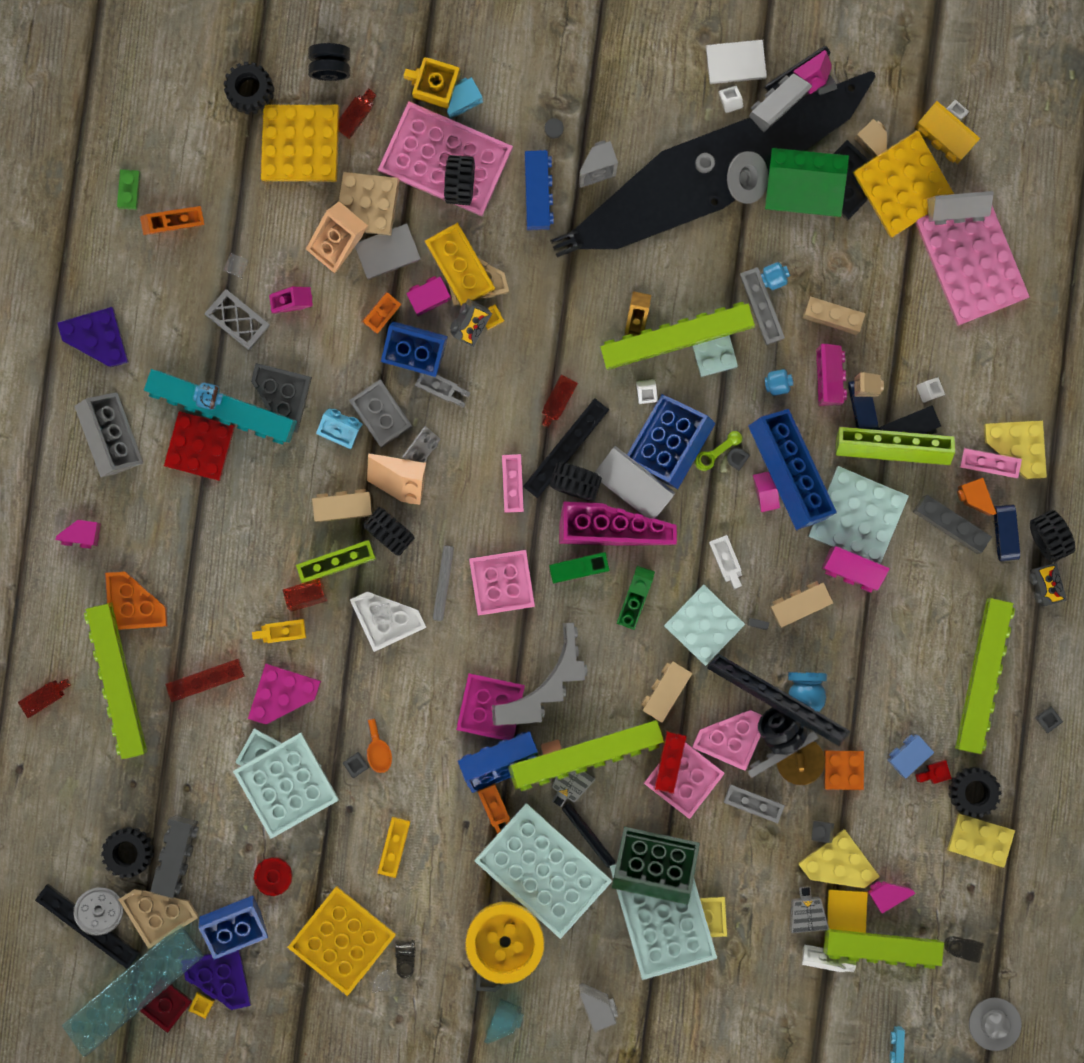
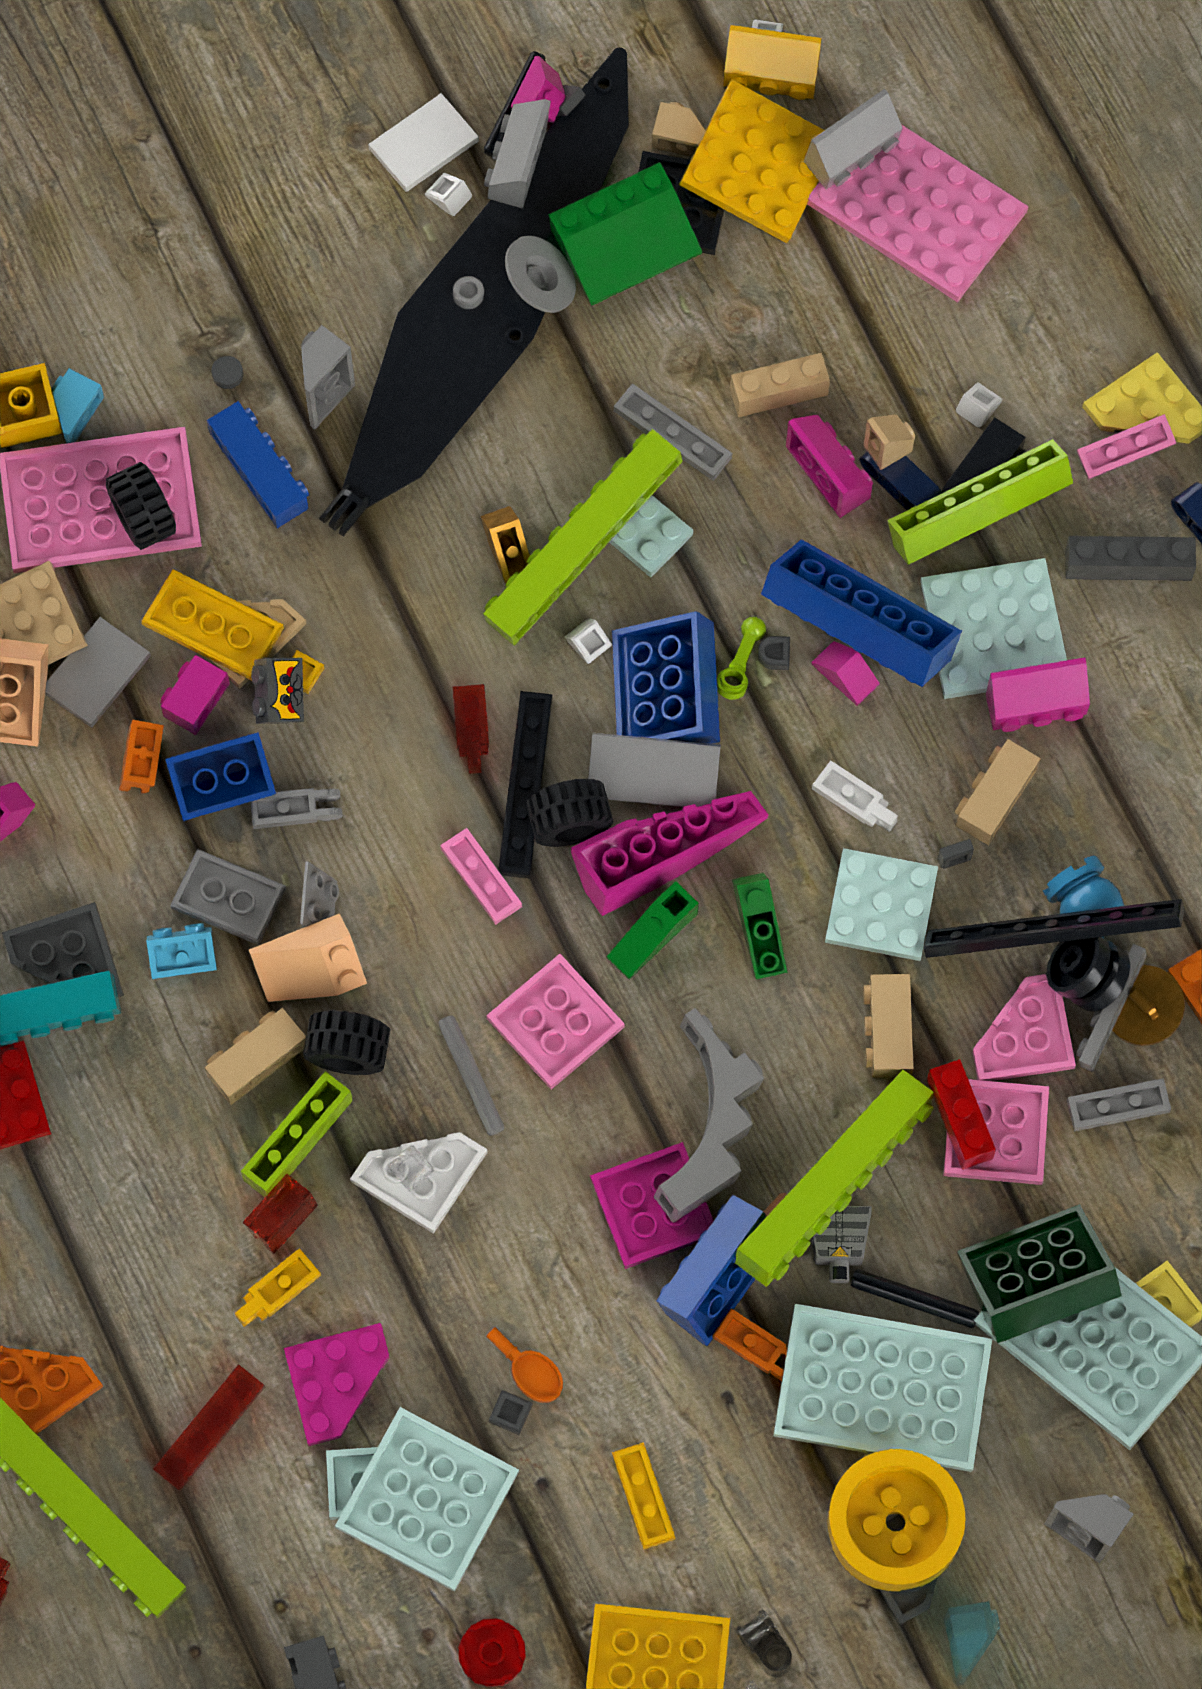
camera: 35 degrees left, 15 degrees down
dark azure head [761,262,790,290] -> none
dark azure head [765,369,794,396] -> none
orange slope [957,478,997,516] -> none

